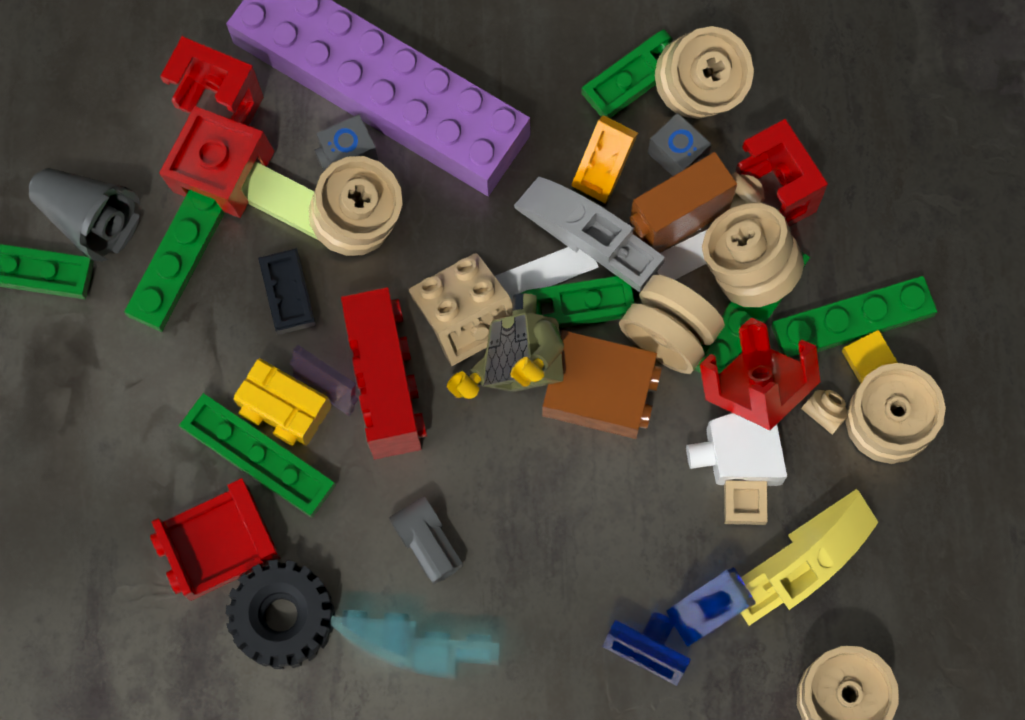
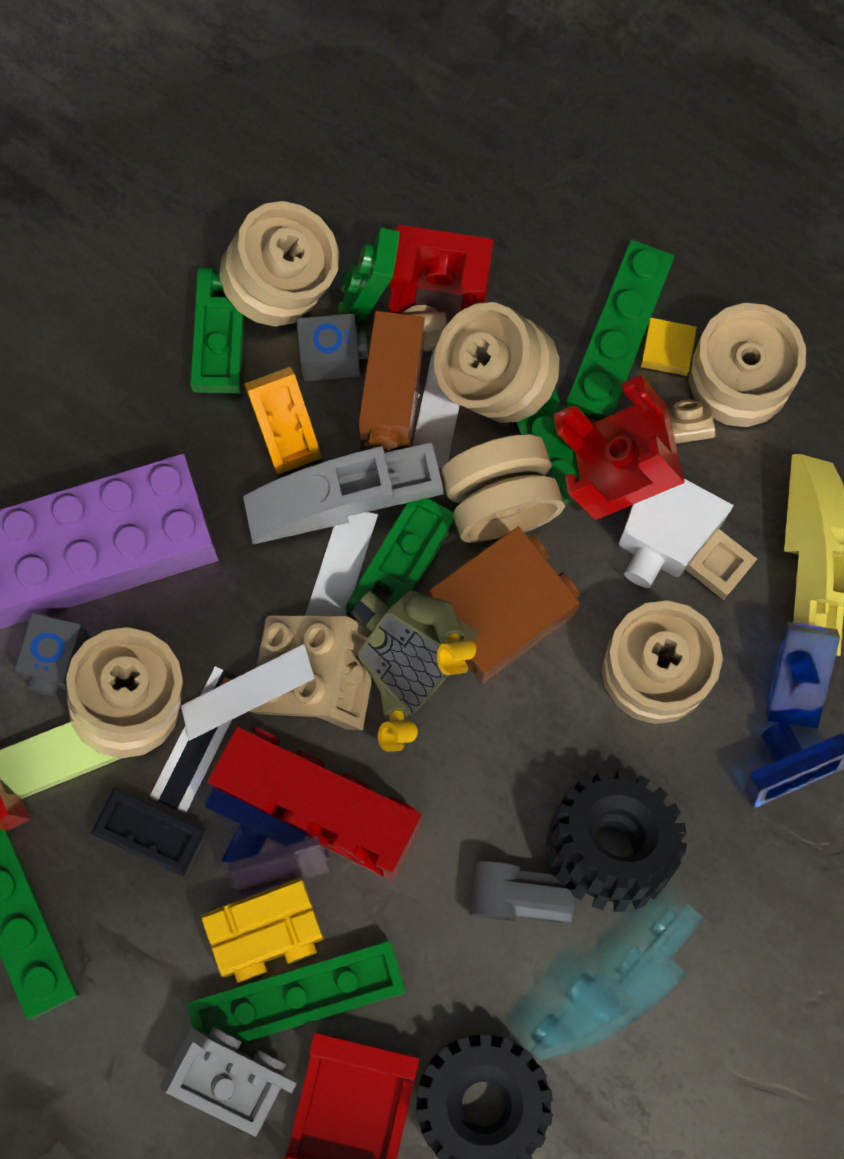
camera: 55 degrees left, 0 degrees up
none -> sticker [150,666,238,814]
none -> light grey bracket [159,1026,297,1137]
none -> white sticker [181,644,315,741]
none -> clear blue tile [204,788,310,875]
none -> green plate [336,227,400,326]
none -> black tyre [546,770,687,912]
none -> tan wheel [601,600,723,724]

